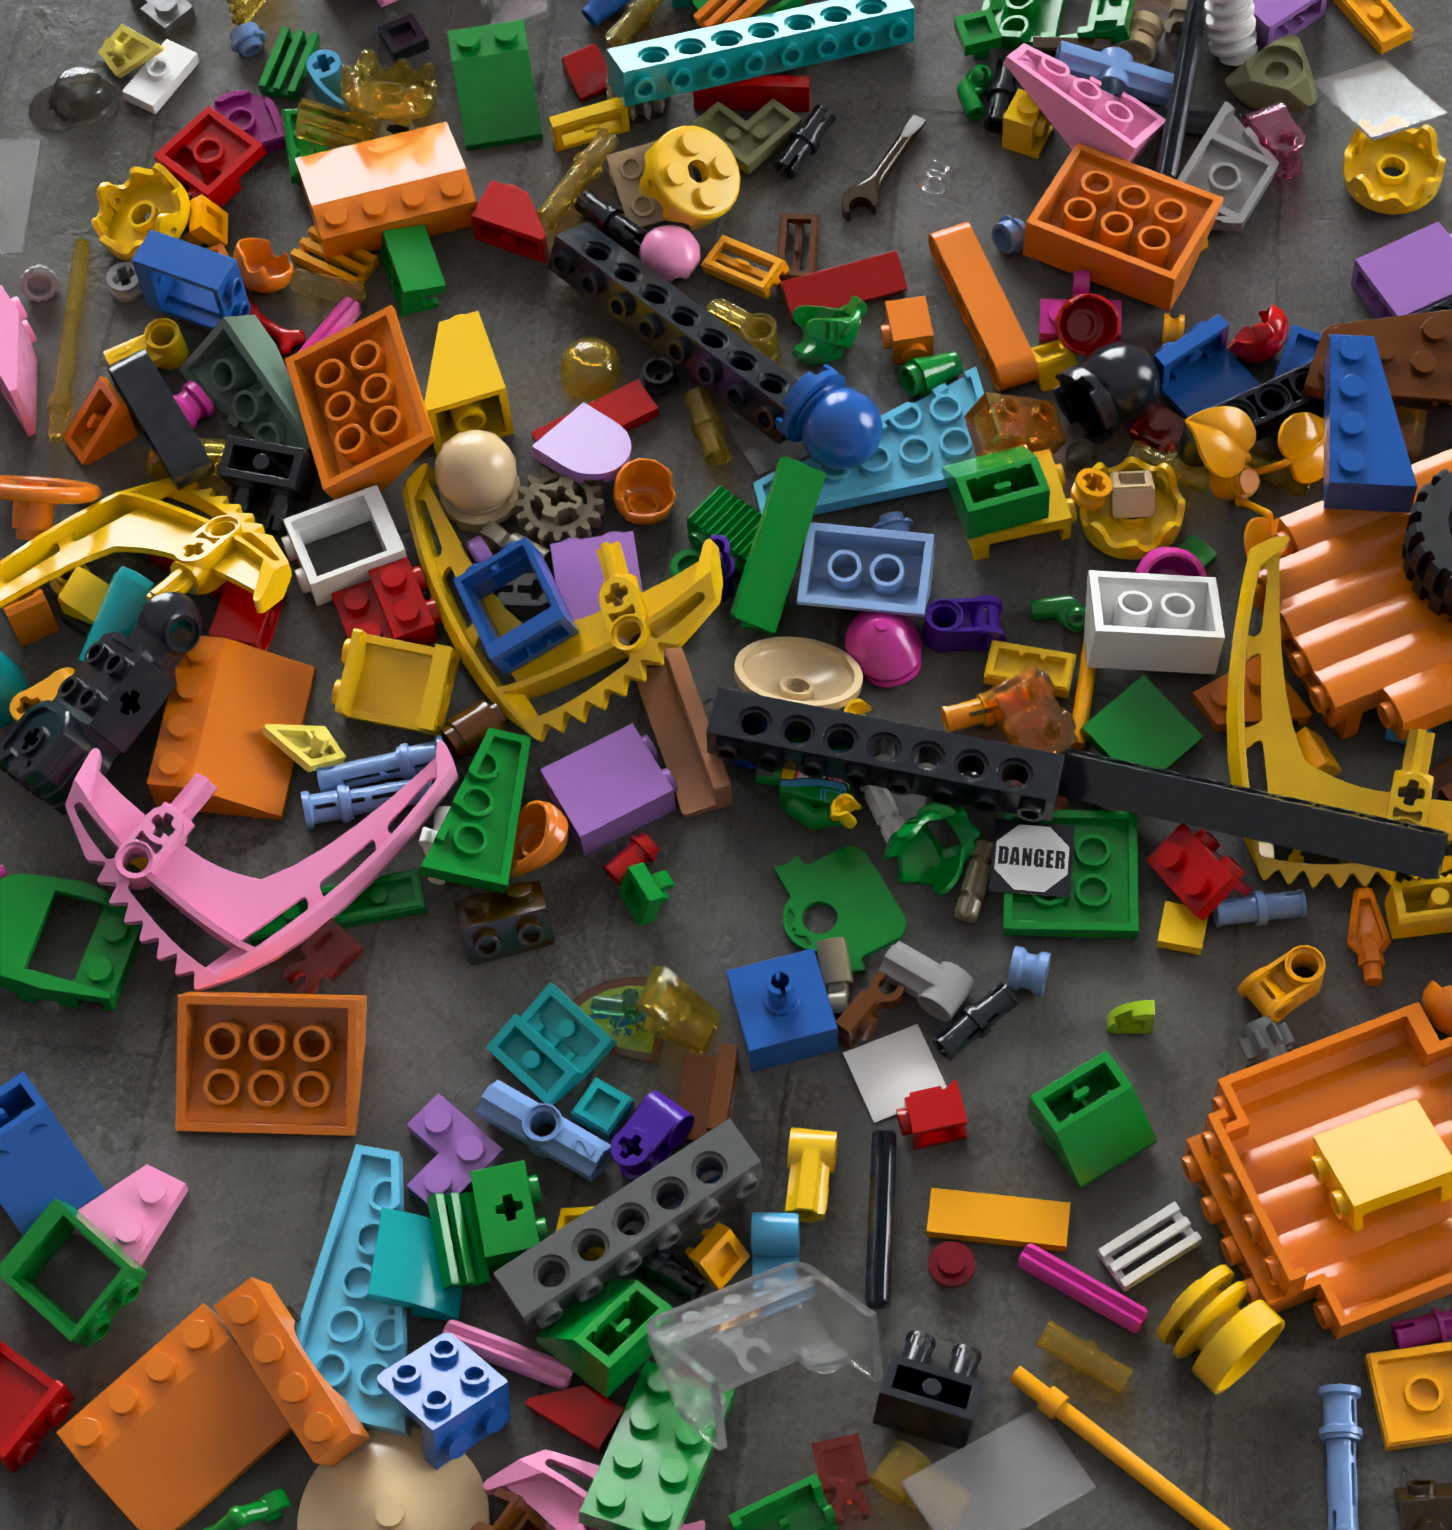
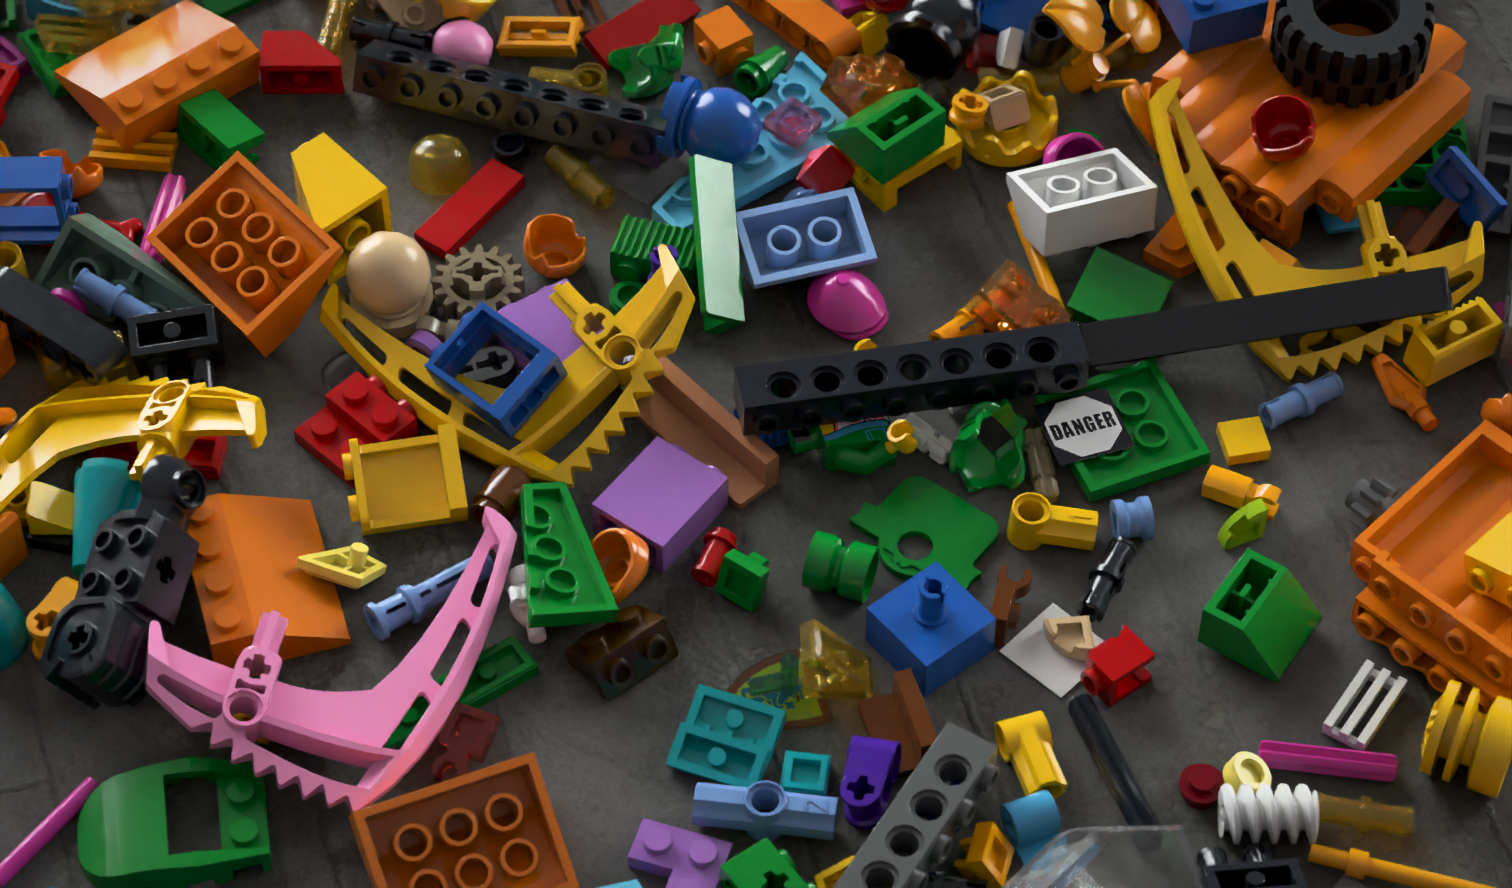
camera: 30 degrees left, 10 degrees down
red panel [209,581,288,651] -> none
white window [281,485,407,606] -> none
clear yellow axle [290,268,367,306] -> none
medium blue pin [316,735,445,792] -> none
tile [531,402,631,483] -> none
tan dish [734,636,863,710] -> none
dark tan bar [816,937,854,1019] -> none
light grey piece [878,941,975,1022] -> none
dark purple piece [923,595,1007,653] -> none
light orange tile [926,1187,1071,1252] -> none
yellow plate [983,640,1076,698] -> none
green arm [1030,595,1086,632] -> none
red bracket [1146,823,1252,921] -> none
light orange piece [1237,945,1326,1024] -> none
none -> medium blue pin [71,268,159,322]
none -> clear pink plate [764,96,822,149]
none -> red slope [795,145,856,194]
none -> green wheel [802,531,880,603]
none -> white tile [996,27,1025,70]
none -> yellow piece [1006,492,1099,551]
none -> tan tile [1043,615,1095,662]
none -> light orange bar [1201,464,1282,520]
none -> white piece [1217,784,1320,844]
none -> light yellow tile [1223,751,1272,795]
none -> red hair [1251,95,1316,162]

